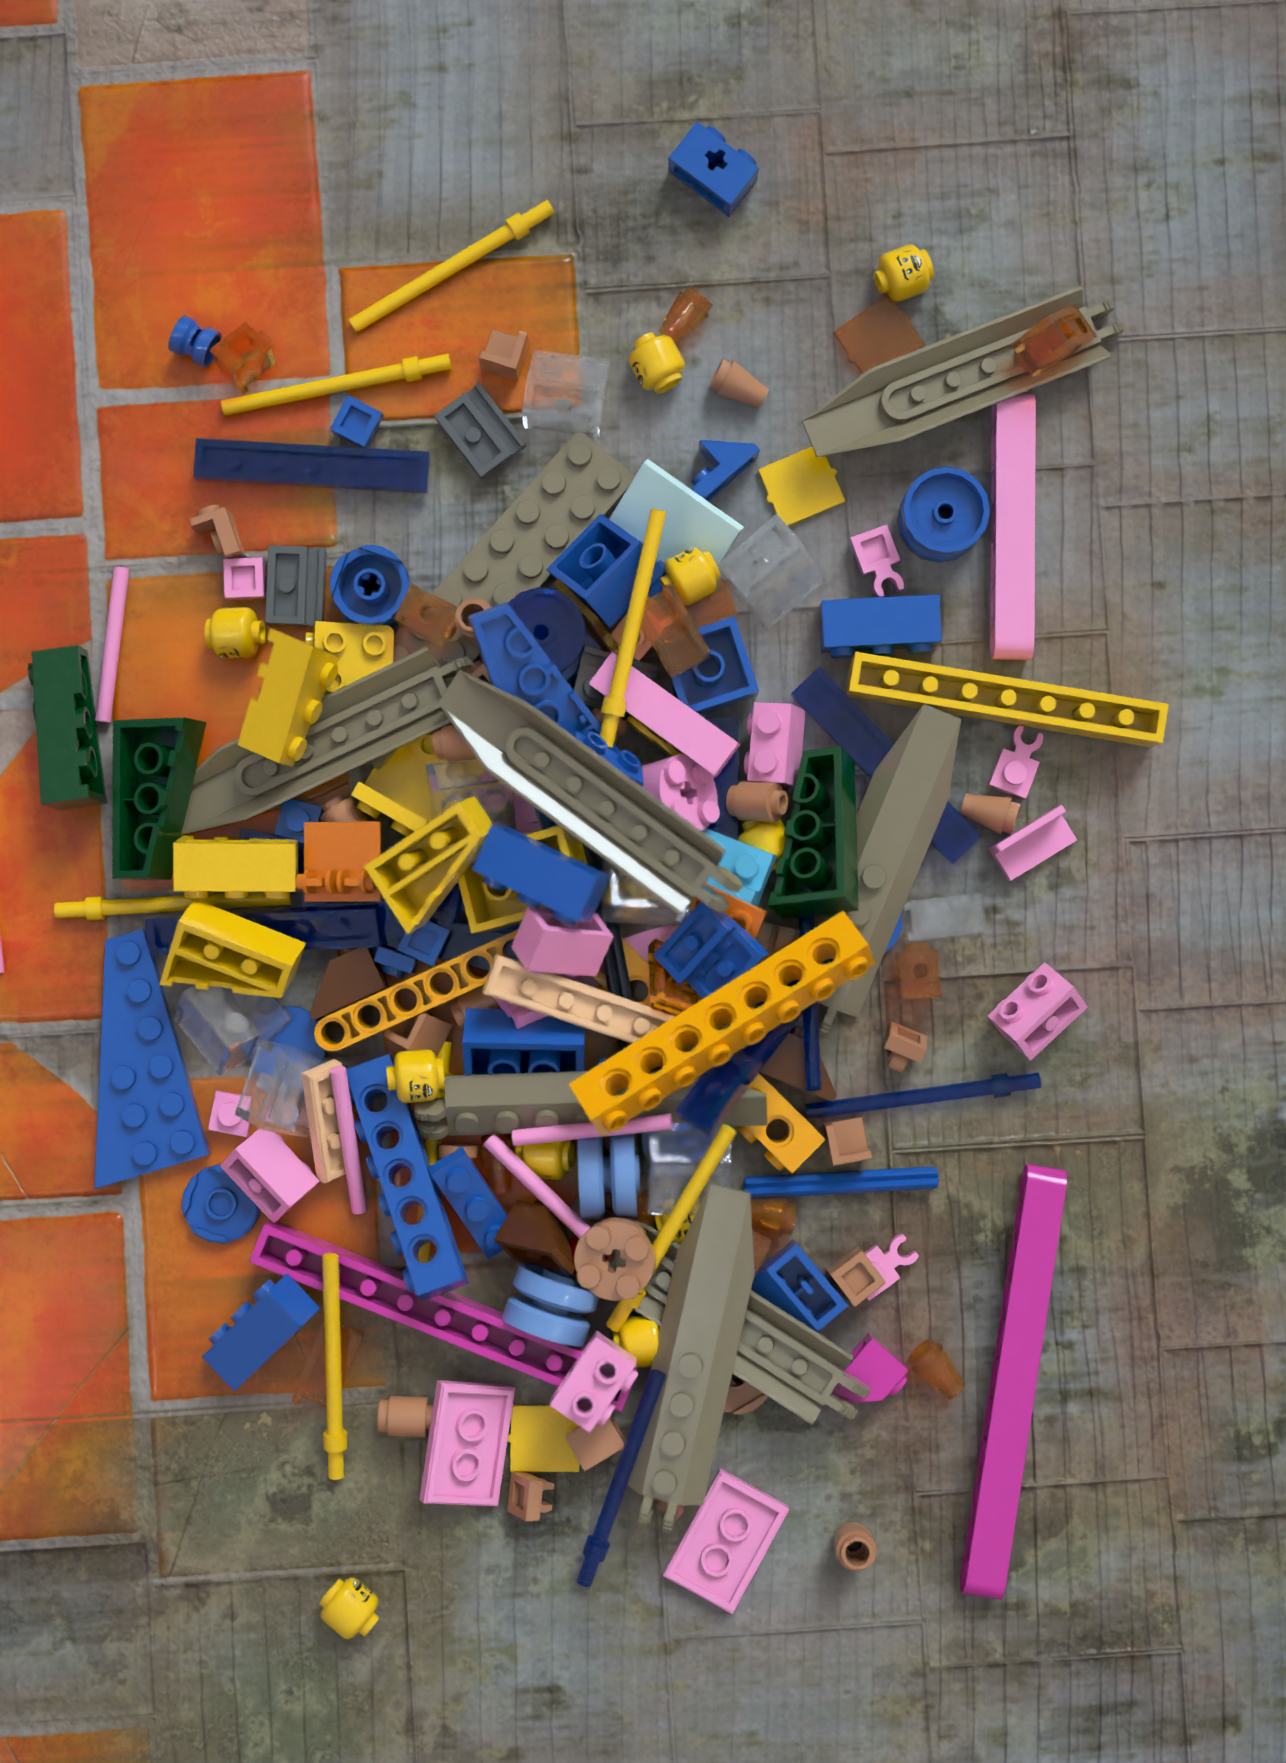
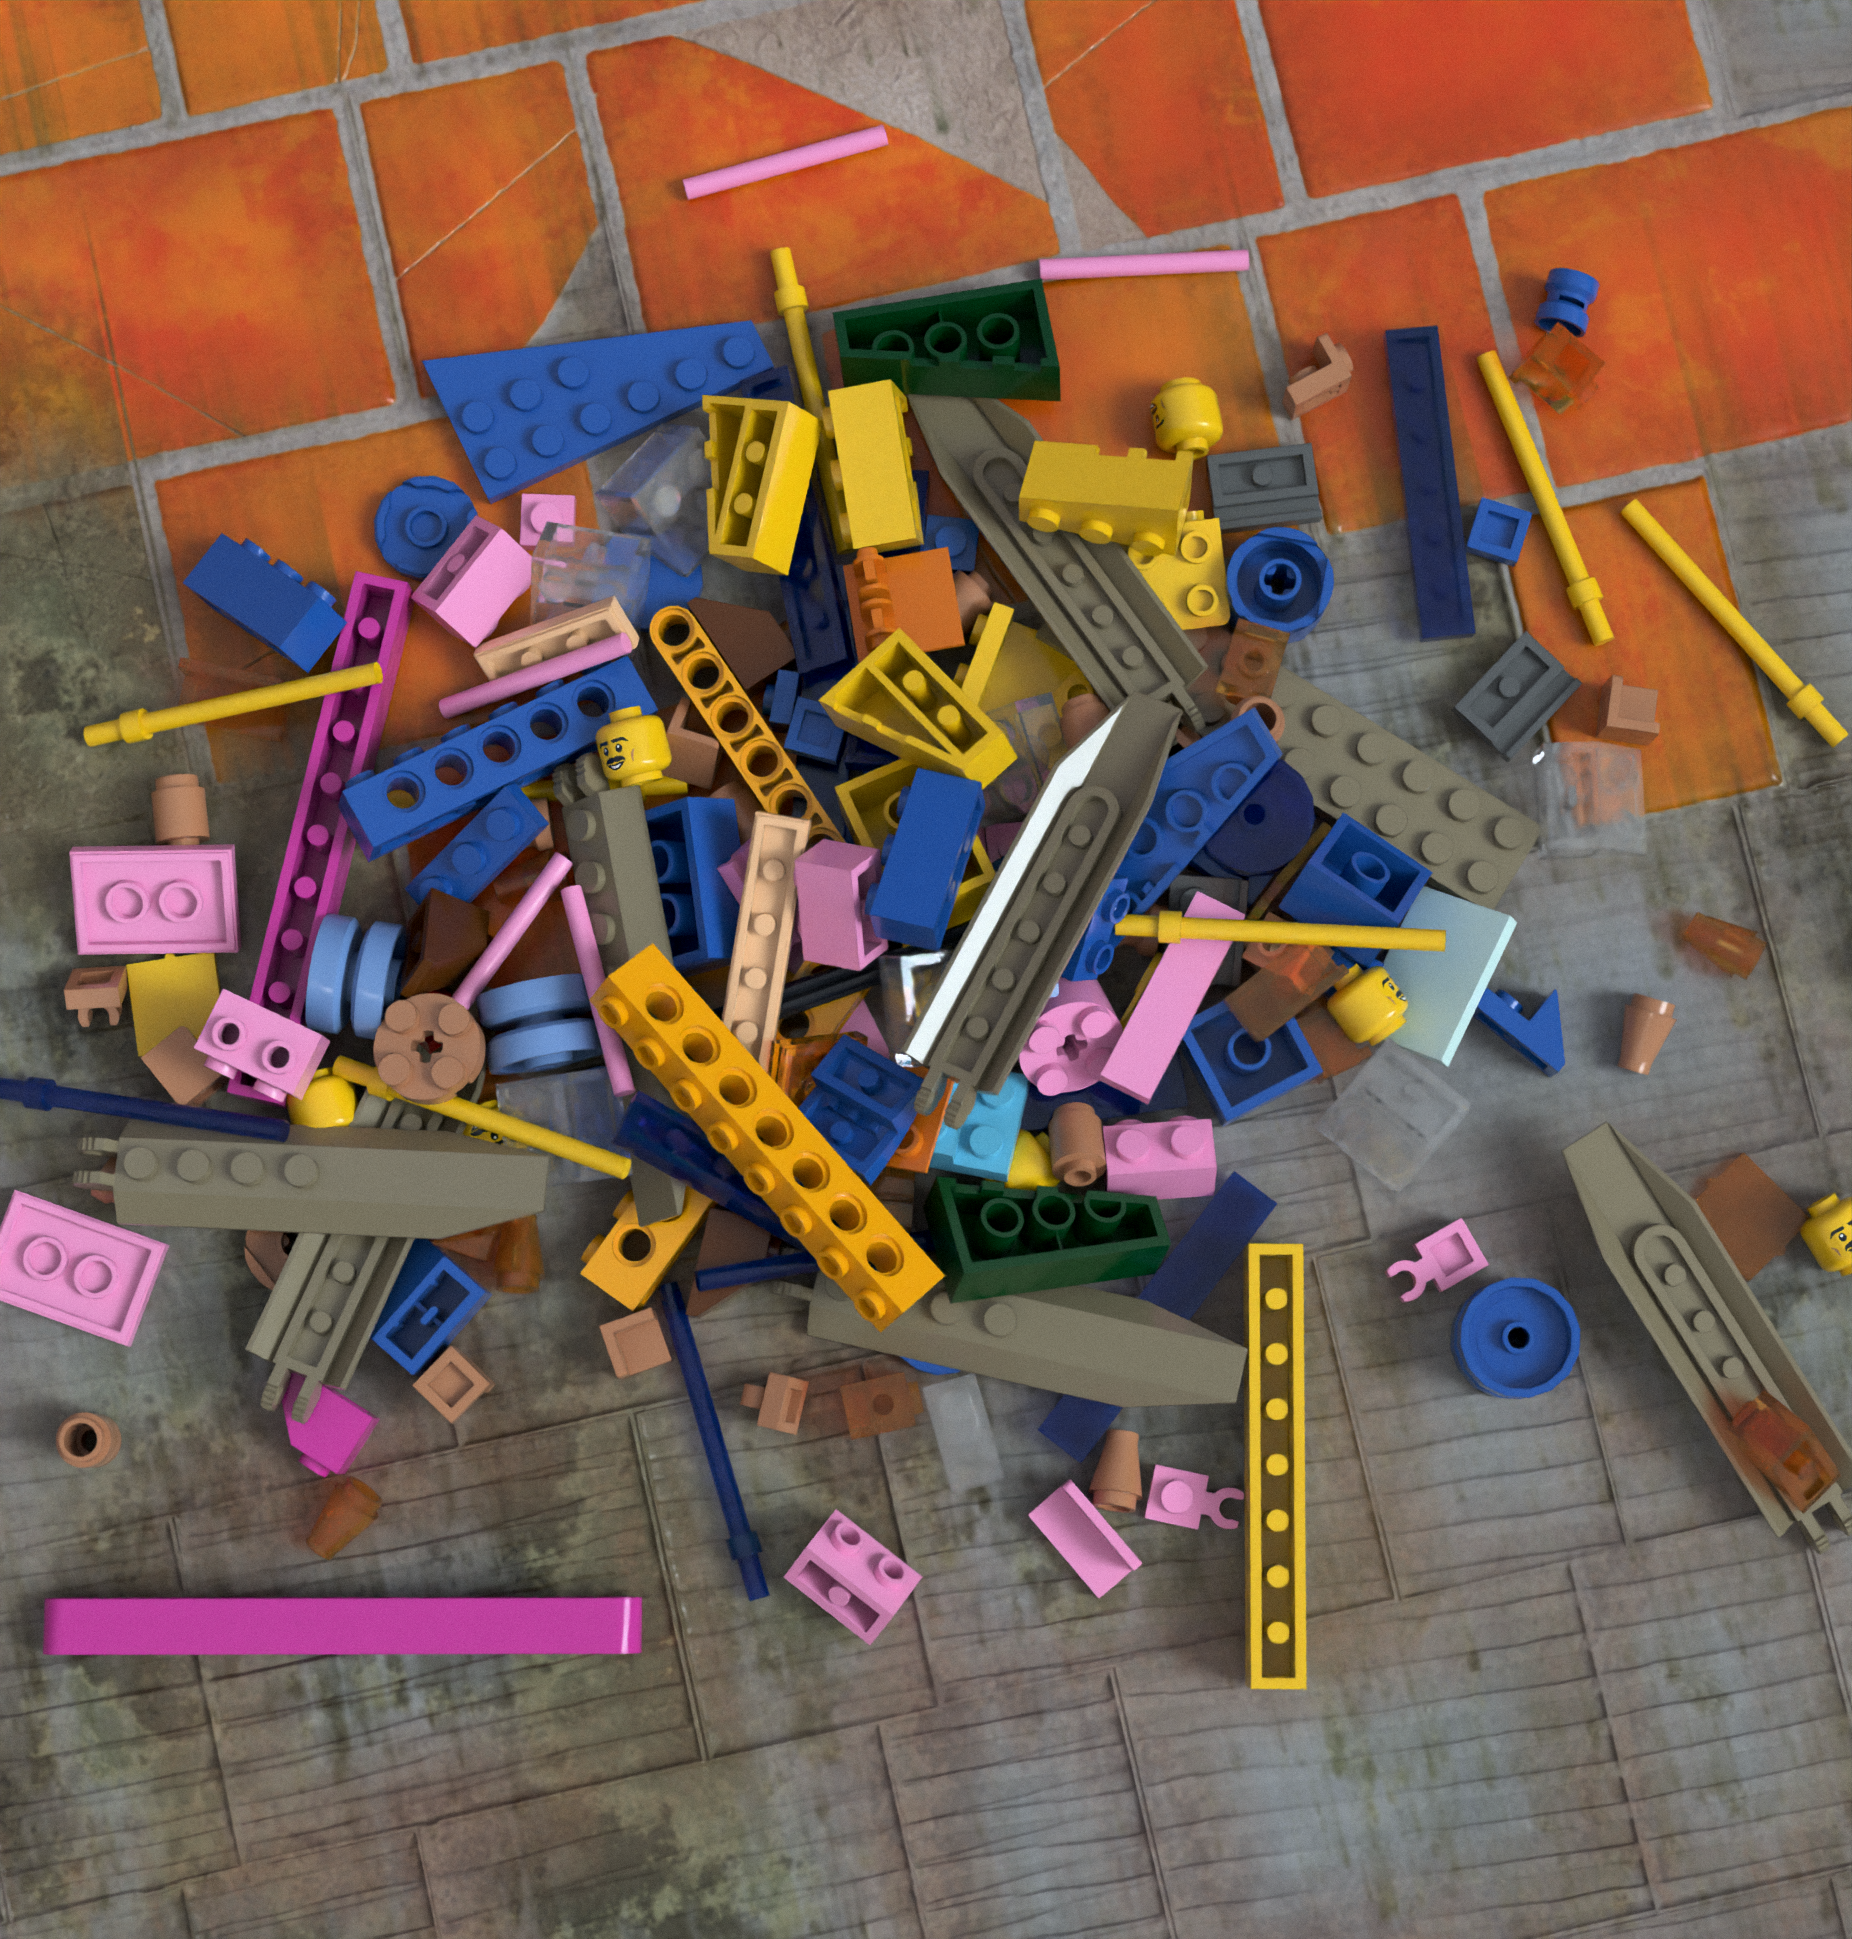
camera: 80 degrees right, 5 degrees down
dark green wedge [28,645,107,810] -> none
bright pink plate [223,558,266,600] -> none
yellow head [515,1140,575,1181] -> none
yellow head [628,332,686,394] -> none
blue axle [743,1167,939,1199] -> none
yellow piece [758,447,845,529] -> none
blue brick [819,594,942,659] -> none
bright pink plate [864,1234,919,1301] -> none
bright pink beam [990,393,1036,660] -> none

